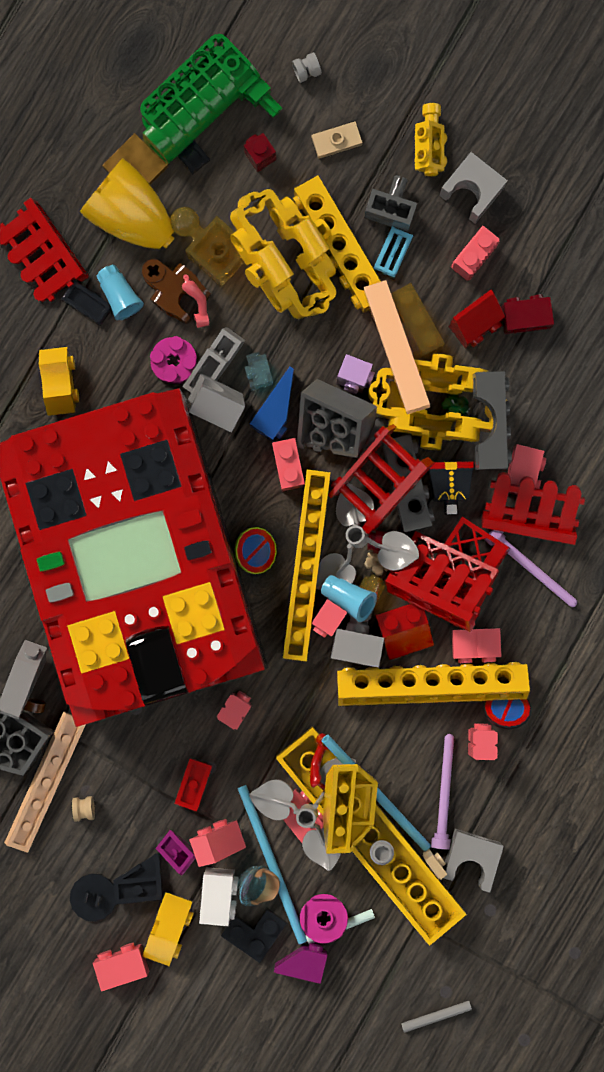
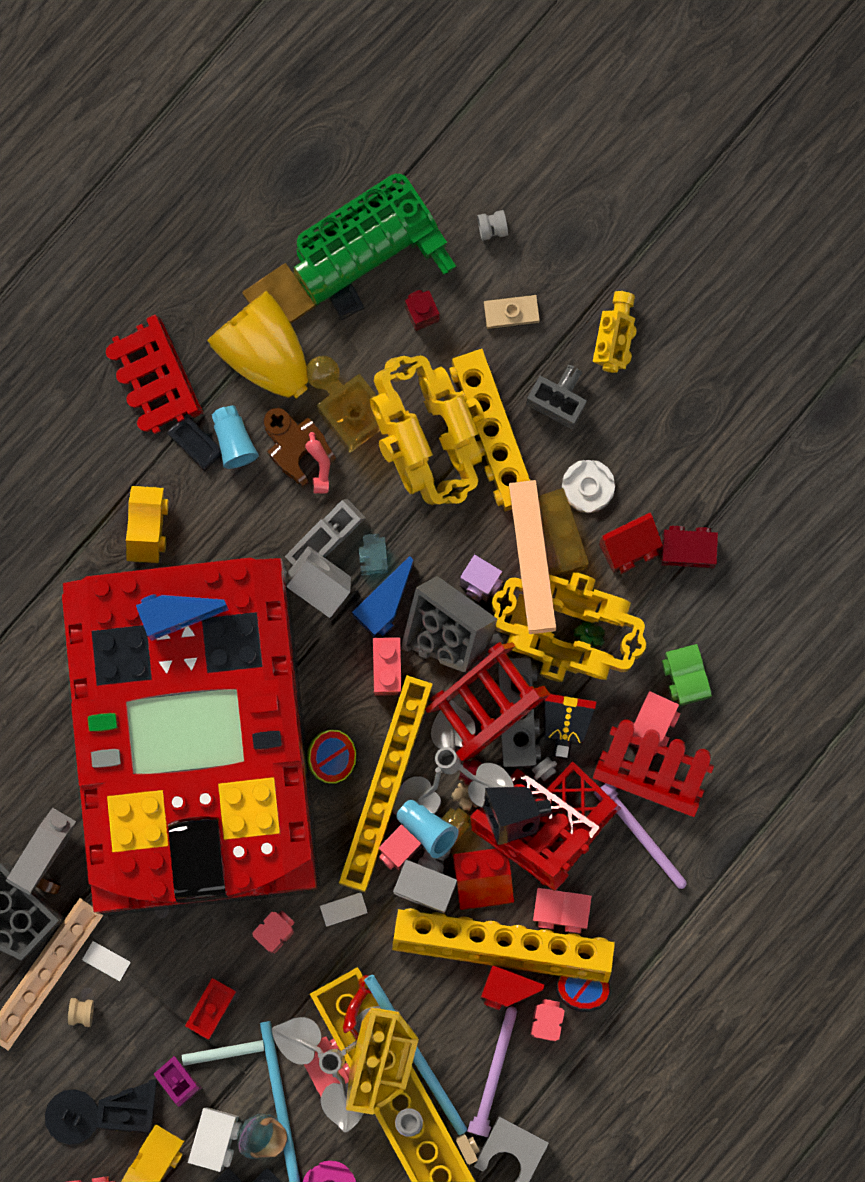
camera: 10 degrees right, 5 degrees down
dark pink plate [150,336,197,384] -> none
coral brick [189,819,246,867] -> none
medium azure tile [373,227,413,279] -> none
light grey piece [439,152,508,224] -> none
coral brick [451,226,500,281] -> none
dark grey arch [473,371,512,470] -> none
none -> white sticker [82,941,130,981]
none -> blue slope [136,594,229,641]
none -> light aqua bar [182,1040,265,1066]
none -> white sticker [320,892,368,927]
none -> red slope [480,966,544,1010]
none -> black torso [482,787,552,845]
none -> light grey plate [532,757,557,781]
none -> white tile [562,460,615,513]
none -> bright green brick [661,644,712,706]

